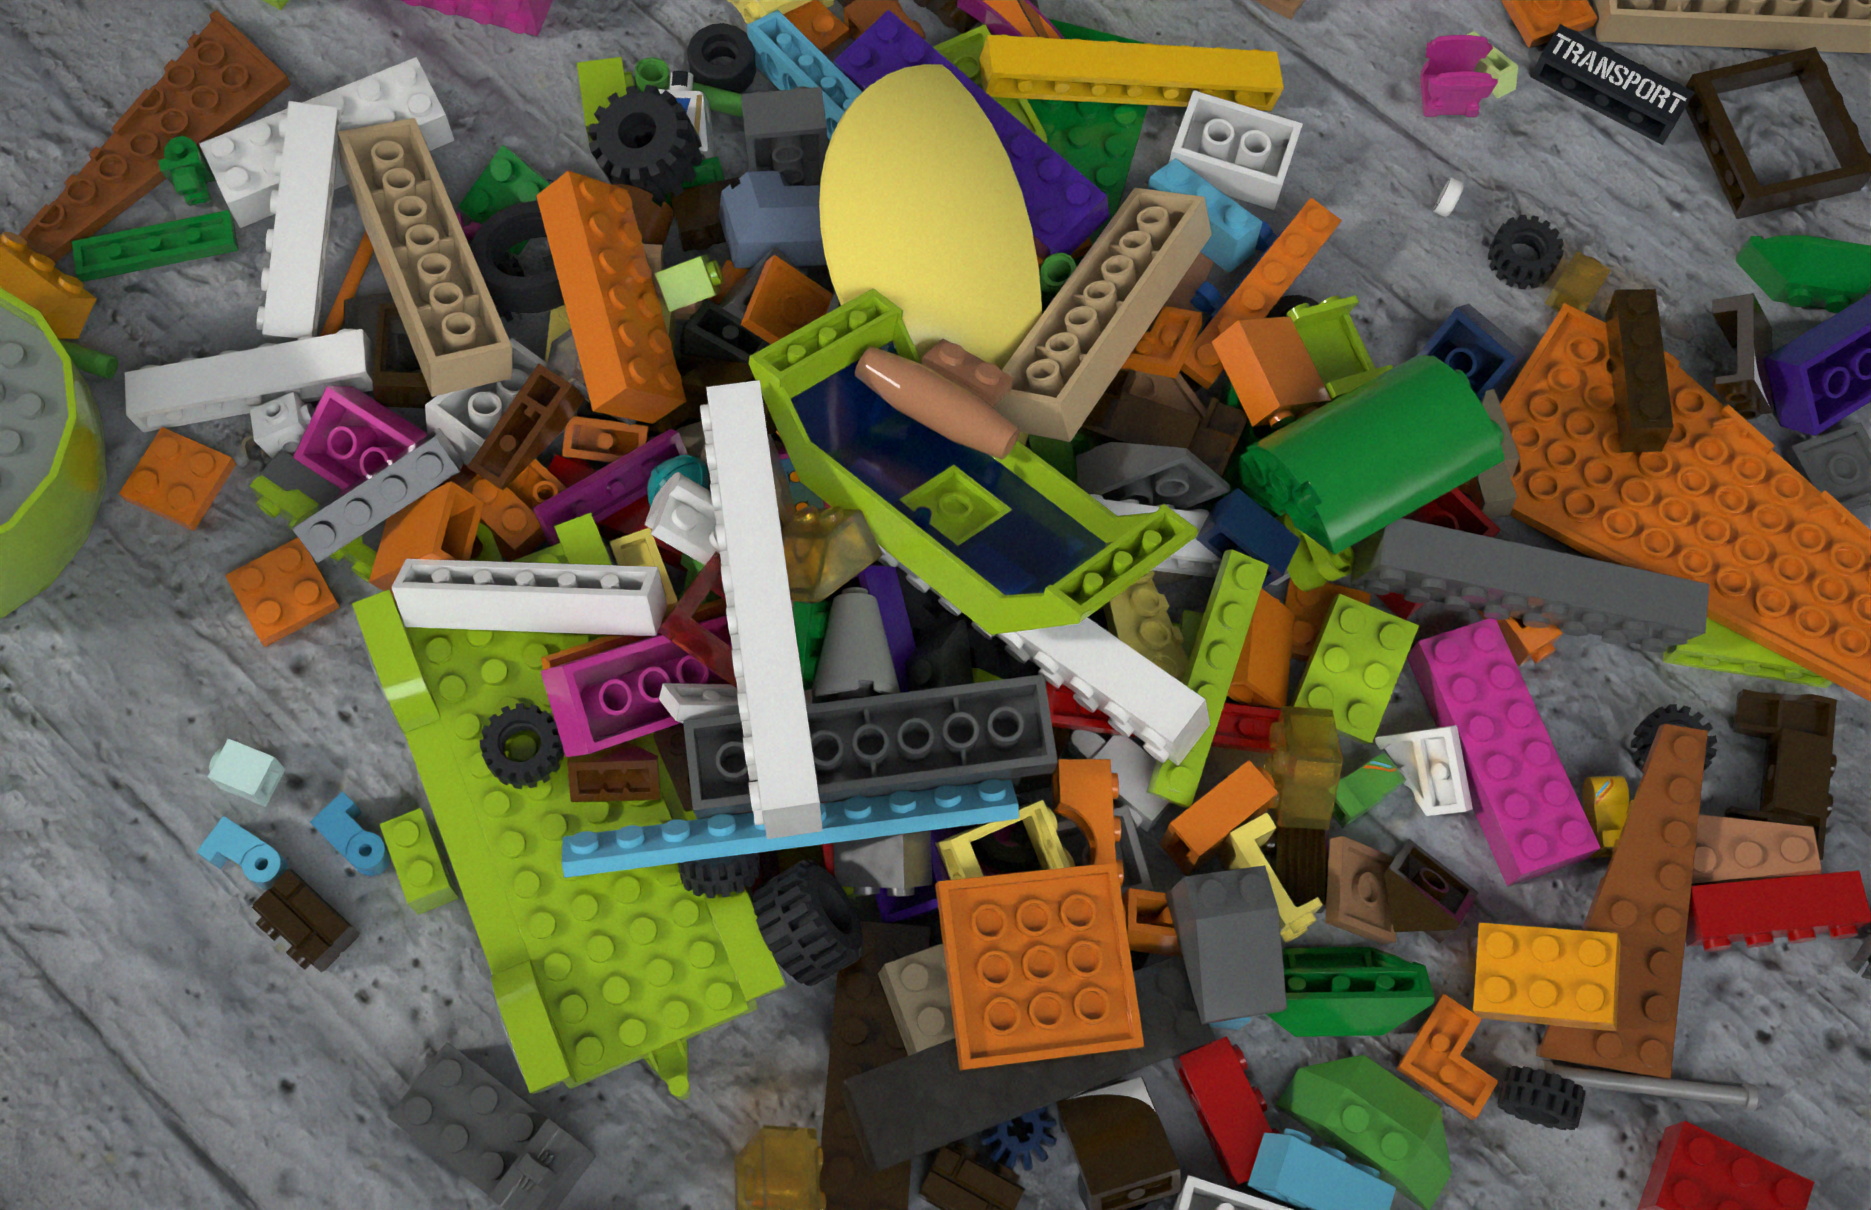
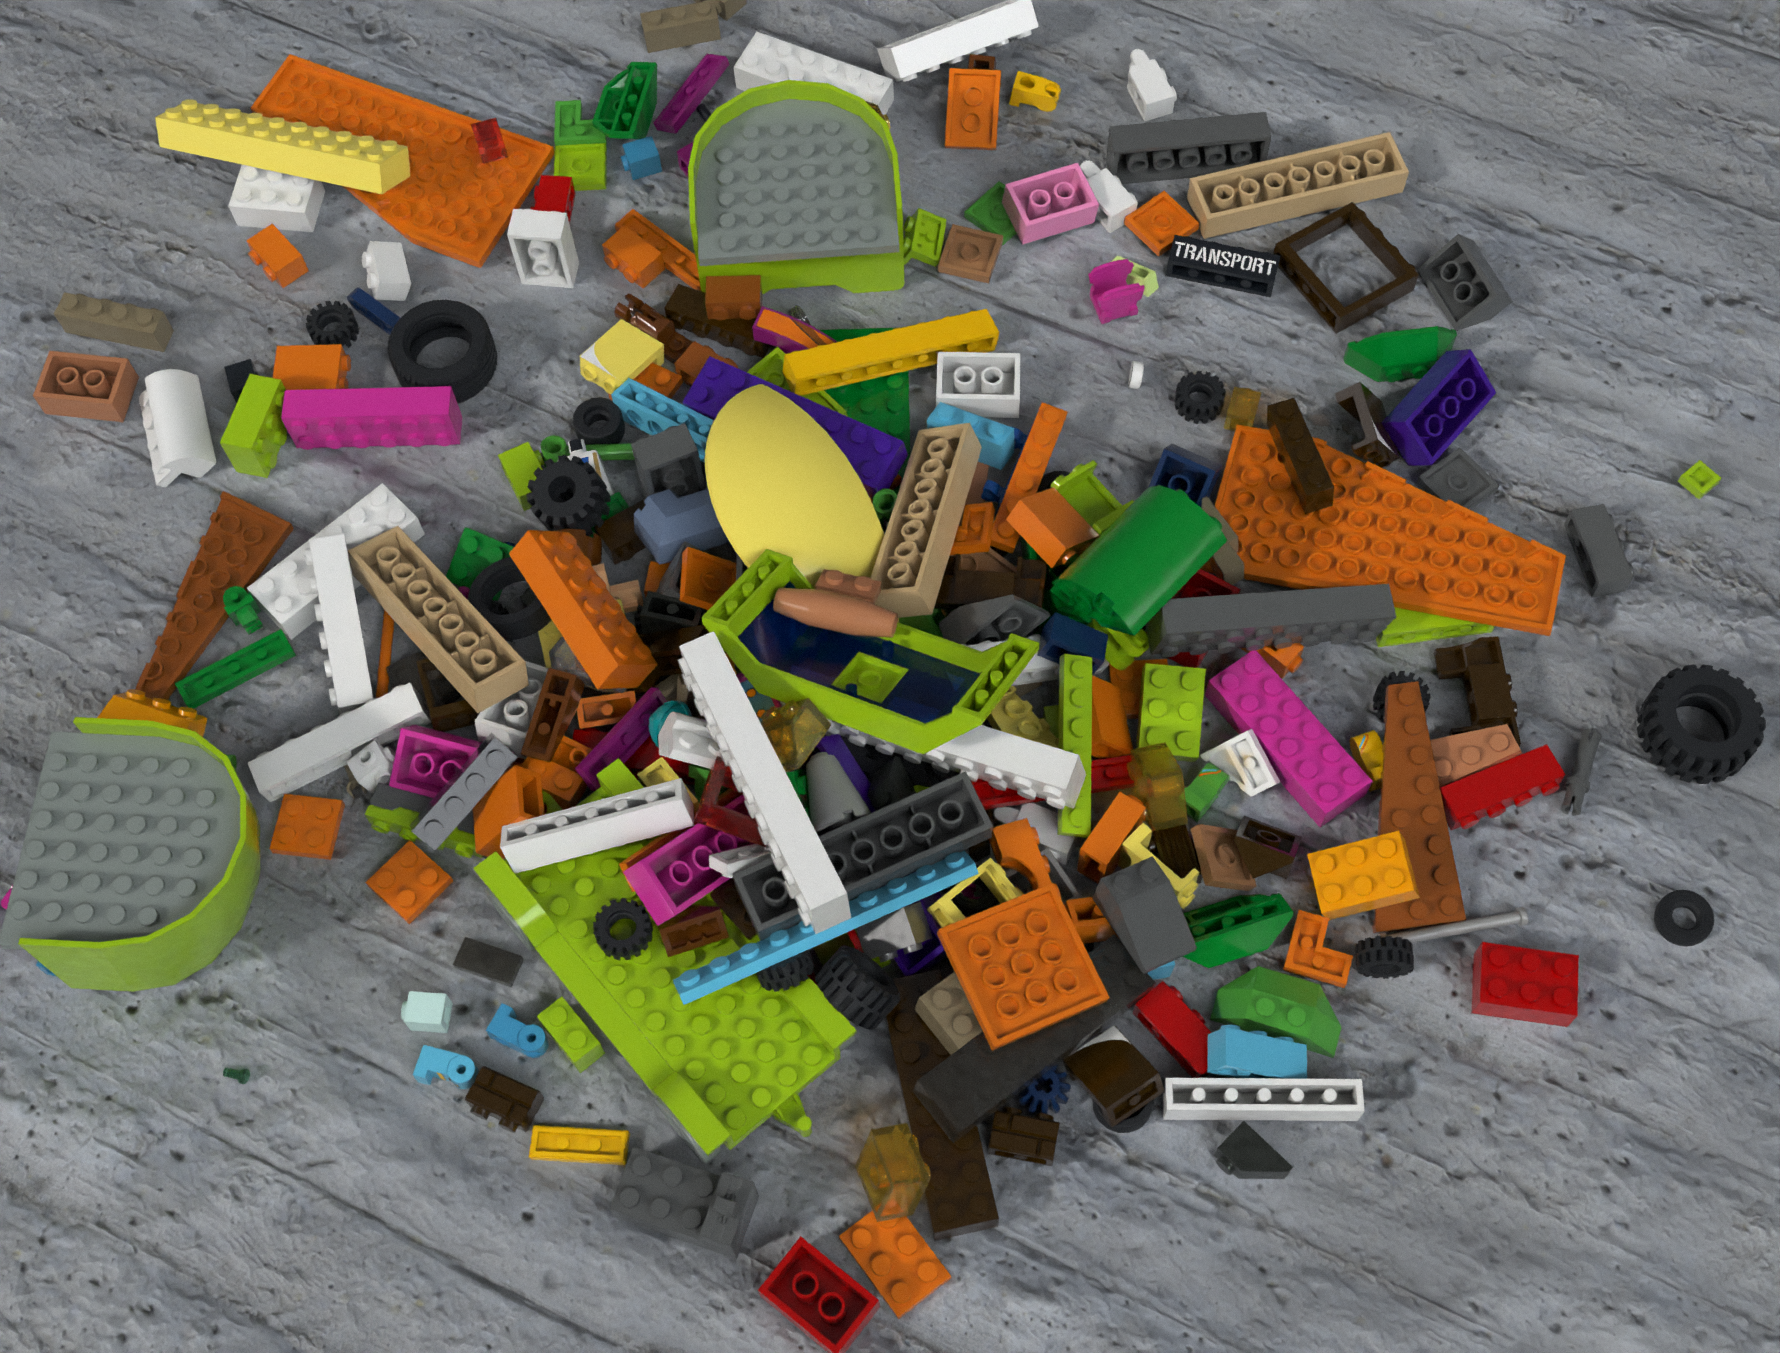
camera: 10 degrees left, 5 degrees down
lime brick [655,254,725,312] -> none
none -> clear smoke plate [453,937,524,988]
none -> yellow tile [529,1125,630,1165]

